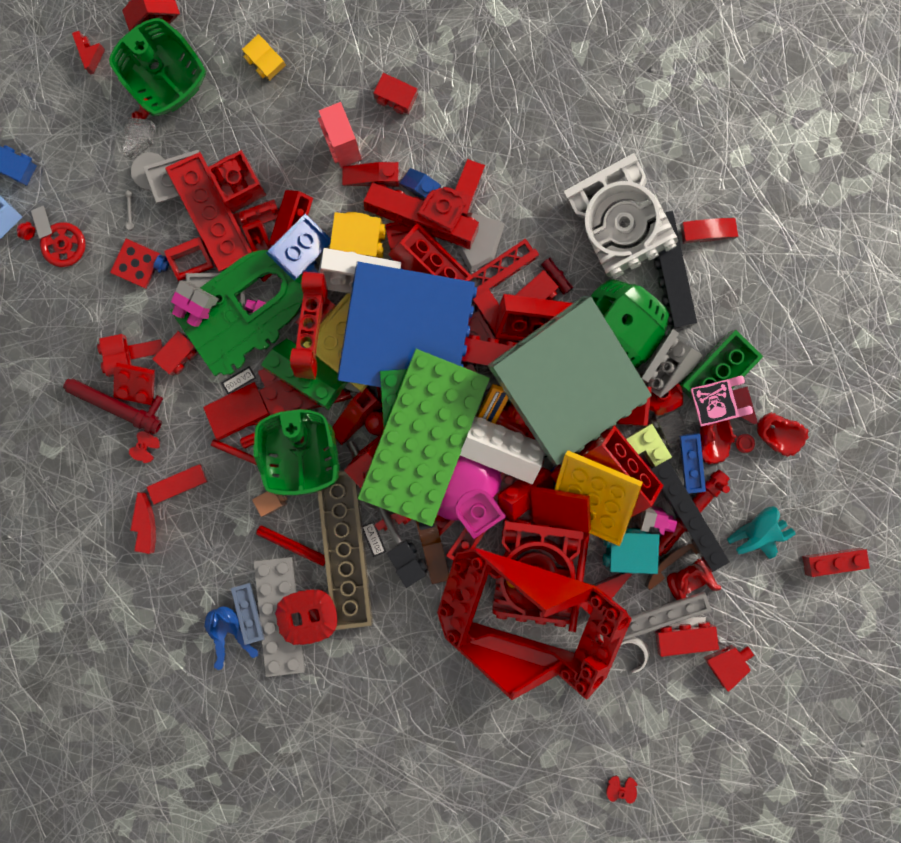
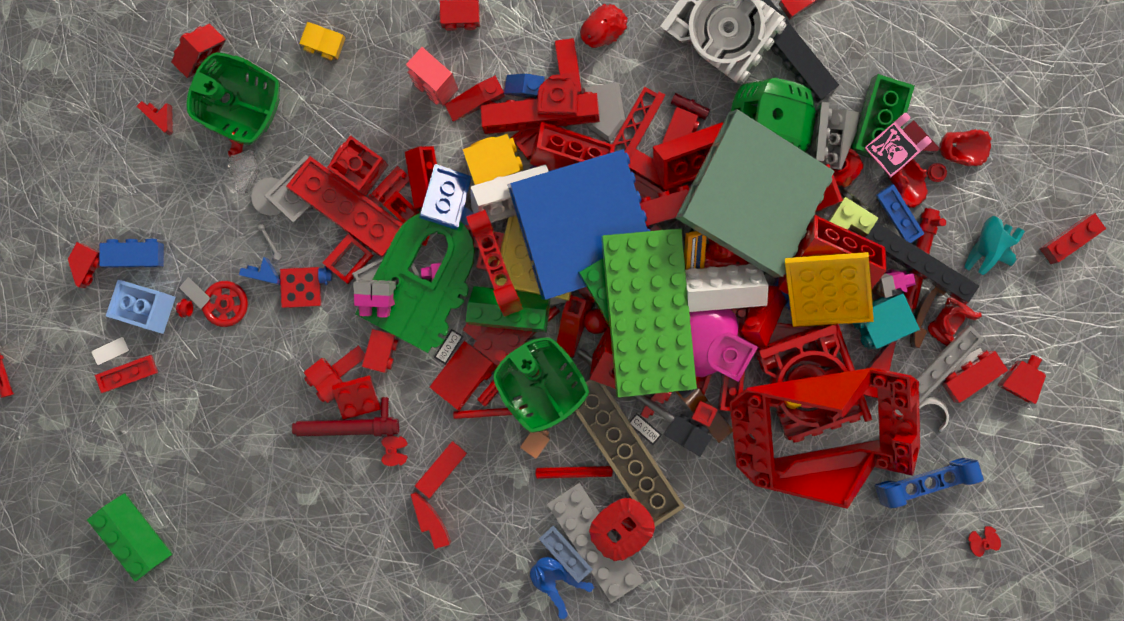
camera: 25 degrees left, 0 degrees up
red tile [531,486,591,533] -> none
none -> blue slope [239,257,281,285]
none -> red piece [580,4,628,48]
none -> red plate [691,400,718,427]
none -> blue beam [875,458,984,508]

